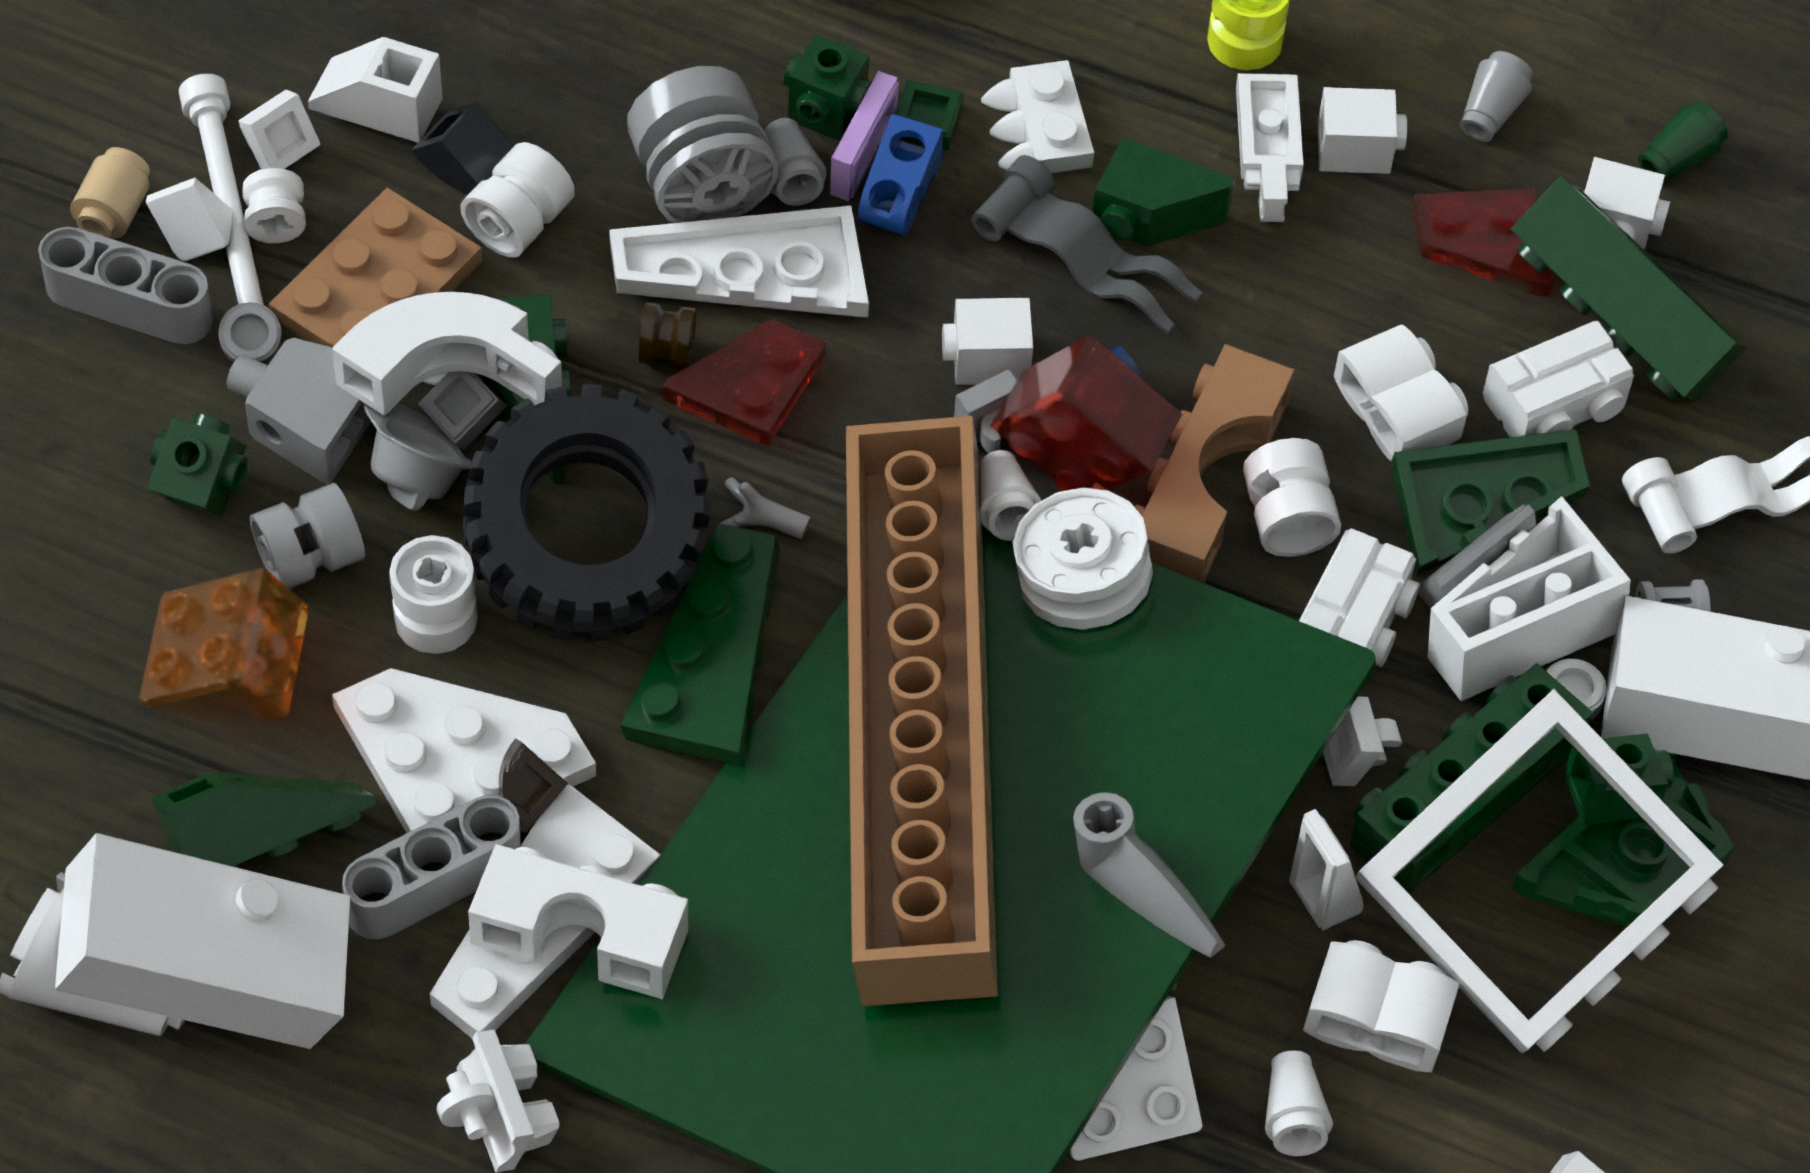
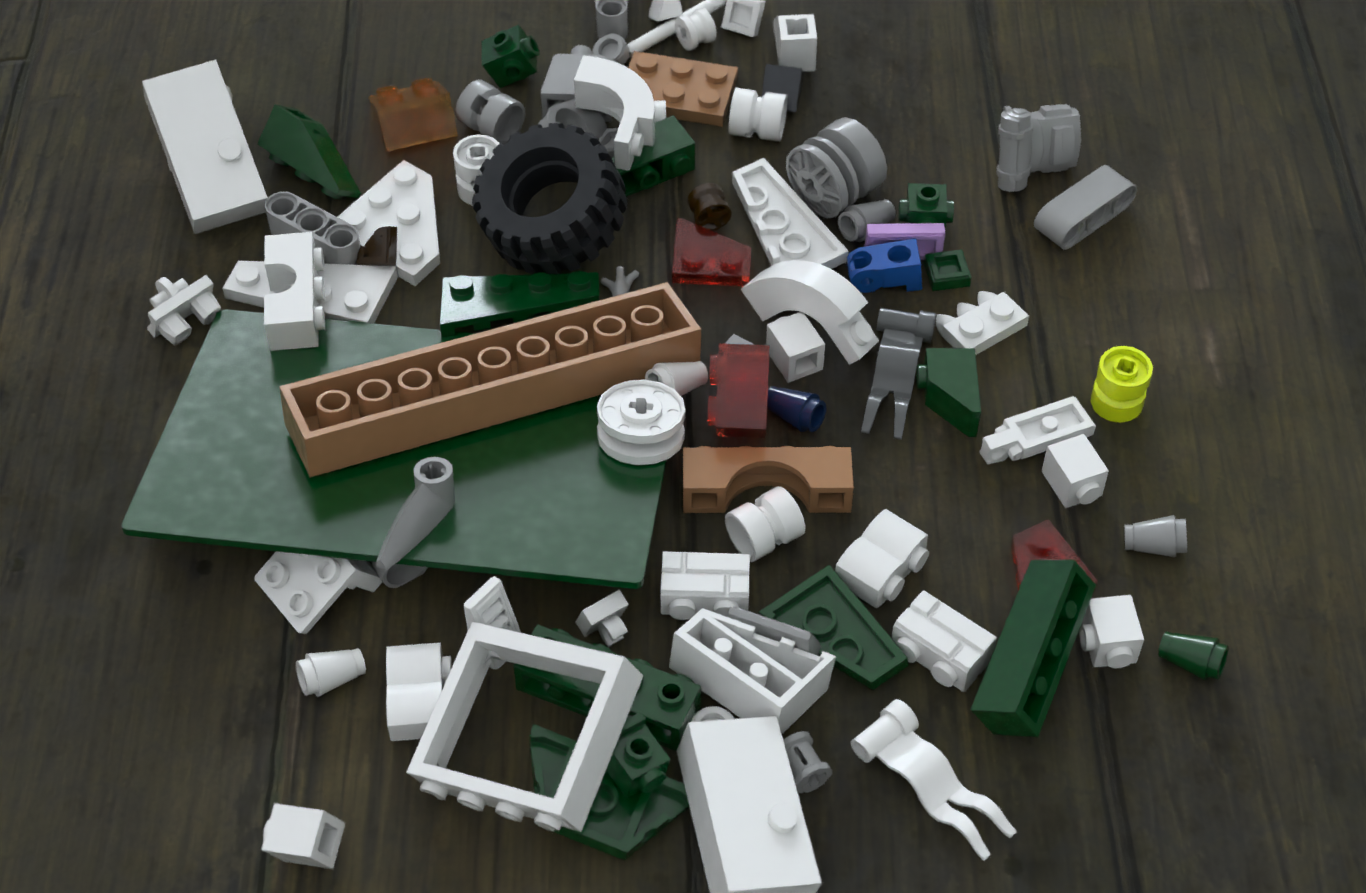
camera: 70 degrees right, 5 degrees down
none -> white arch [741,260,879,365]

